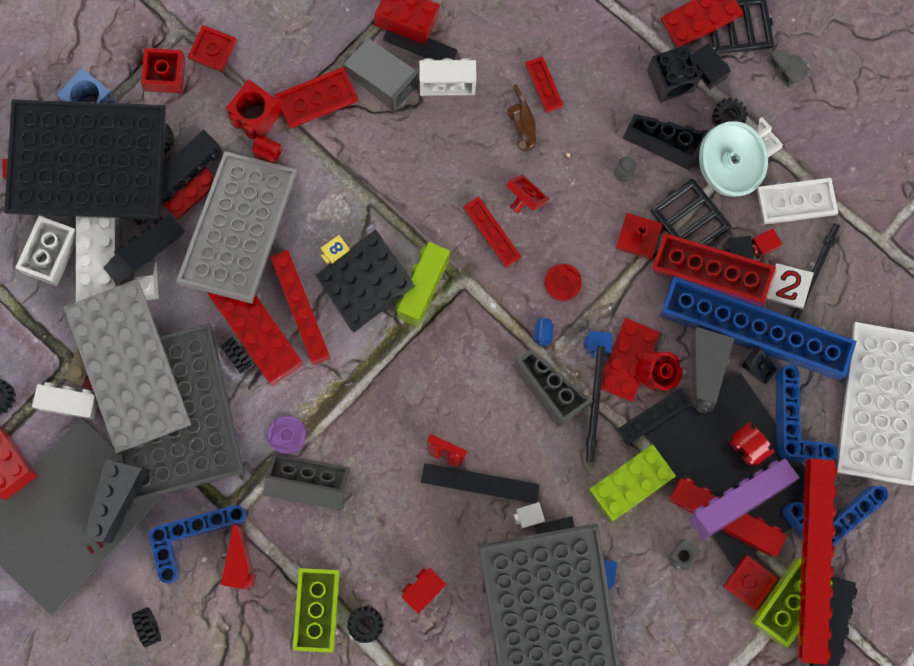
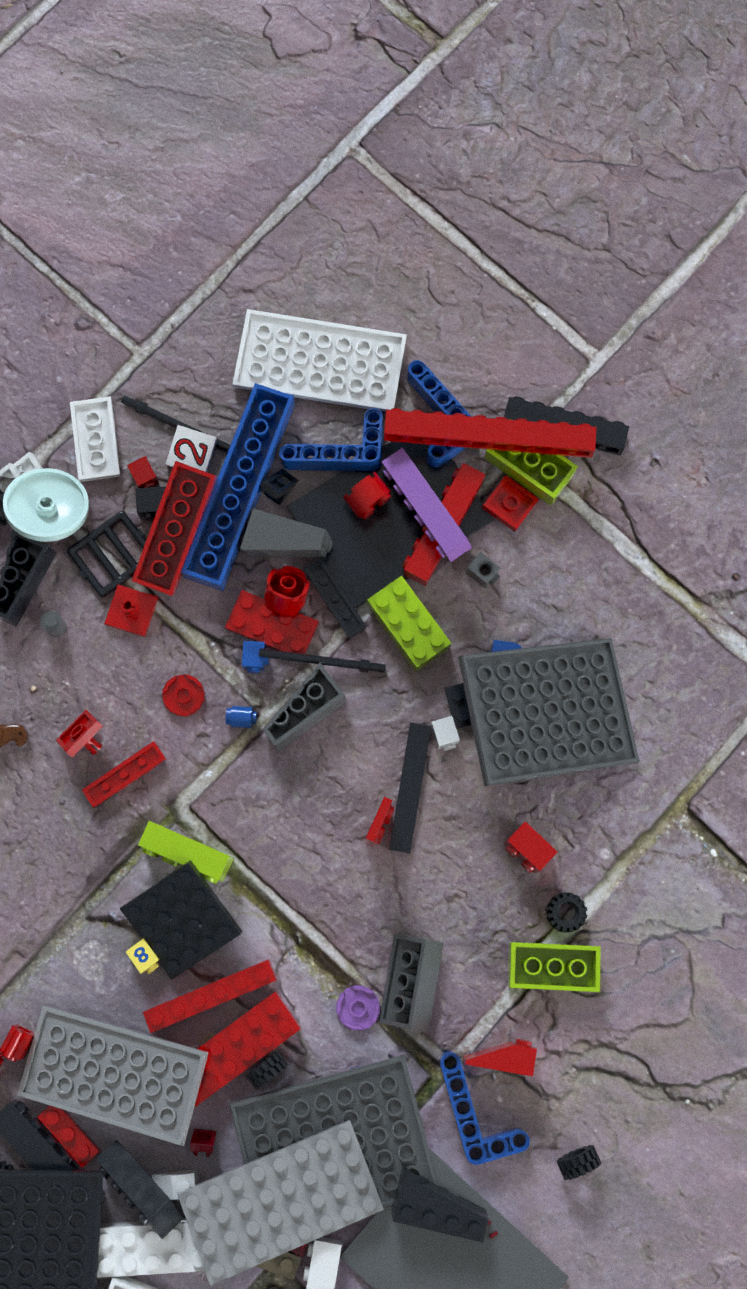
camera: 85 degrees left, 0 degrees up
none -> dark red tile [190,1128,217,1157]

